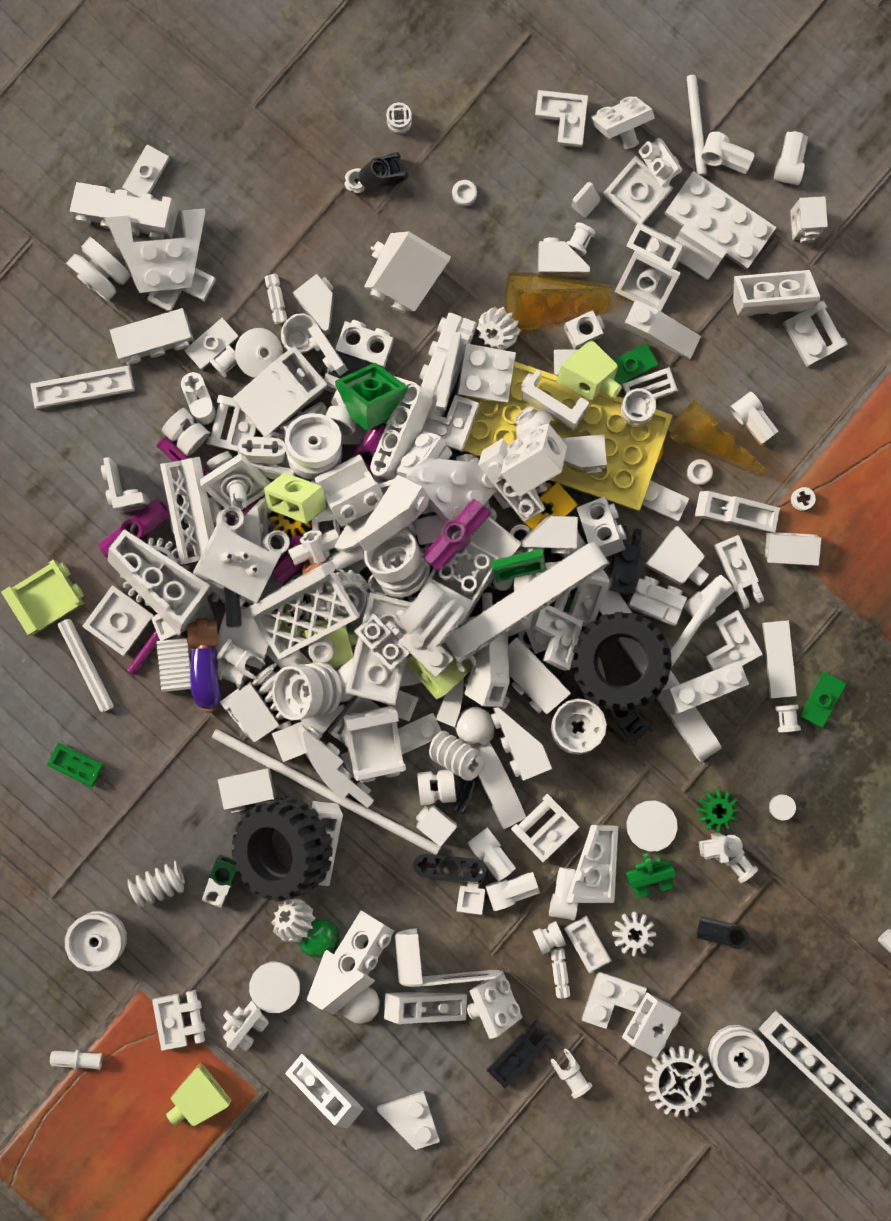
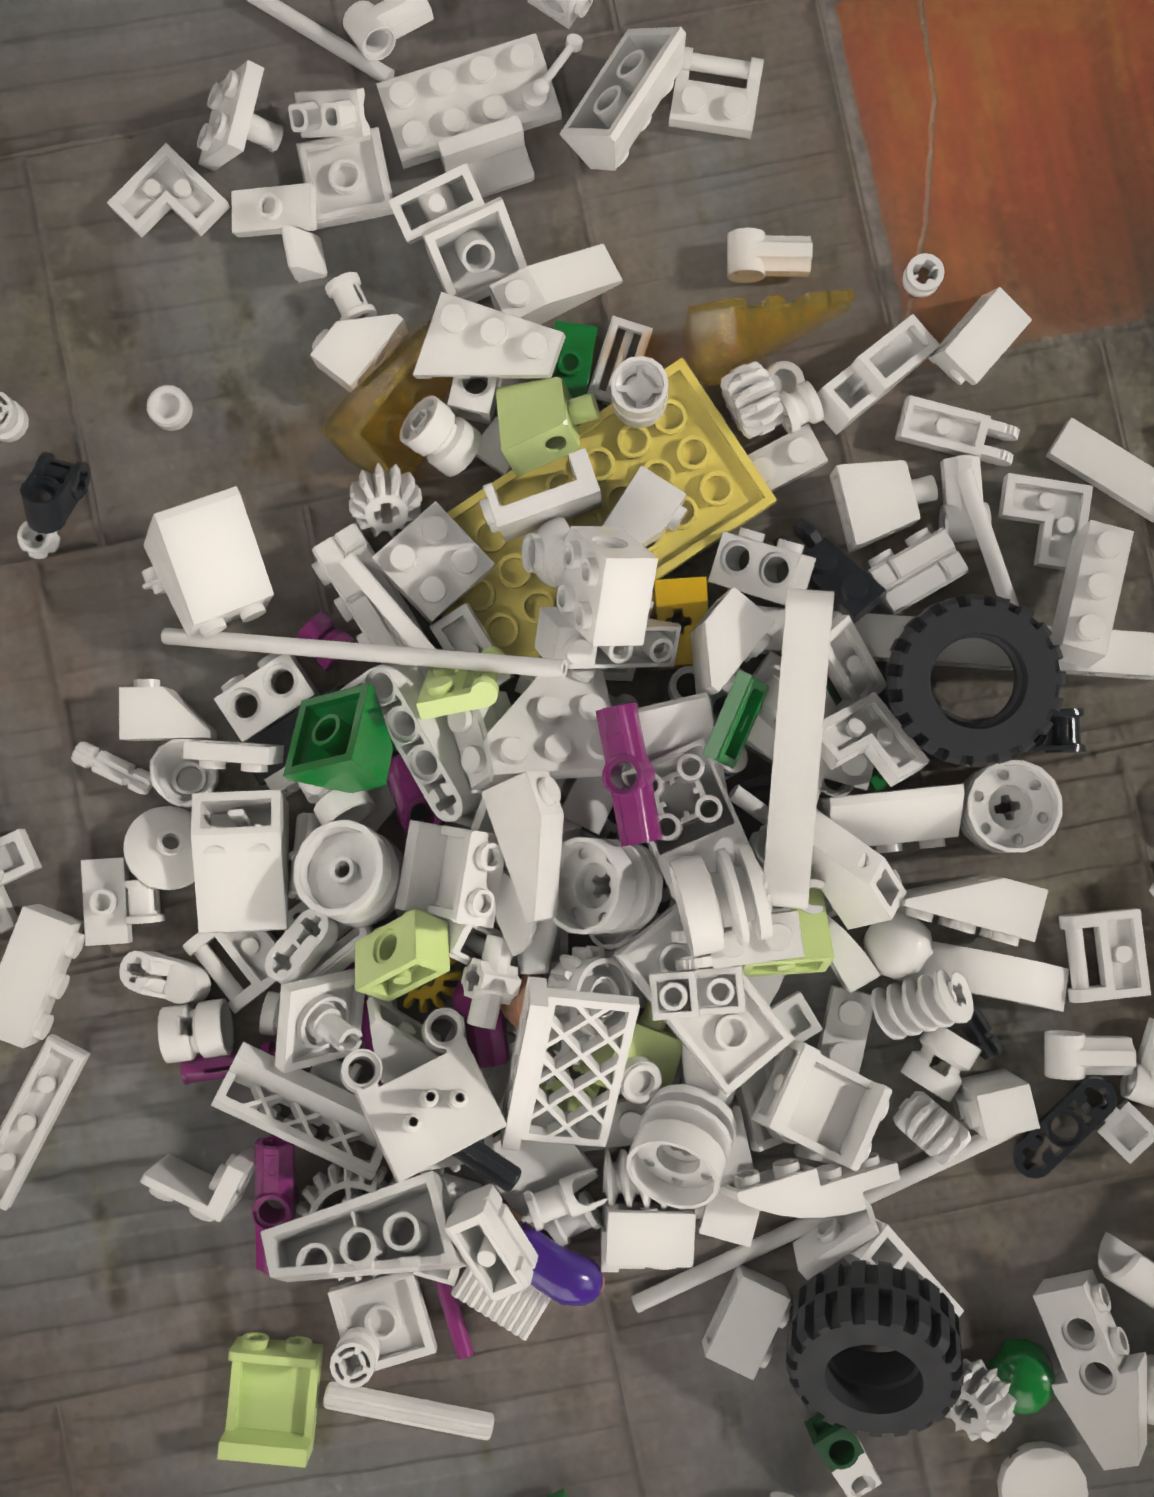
camera: 45 degrees left, 0 degrees up
none -> white piece [161,627,567,678]
none -> white plate [231,183,317,238]
none -> magenta wheel [296,611,356,671]
none -> white wheel [330,1327,381,1388]
none -> white wheel [399,395,482,477]
none -> white wing [413,292,565,379]
none -> yellowish green plate [416,646,505,720]
none -> white brick [444,1183,538,1302]
none -> white hinge [533,33,583,96]
none -> white gear [720,361,784,439]
none -> white wheel [779,381,824,434]
none -> white plate [793,1198,880,1281]
none -> white gear [893,1091,971,1166]

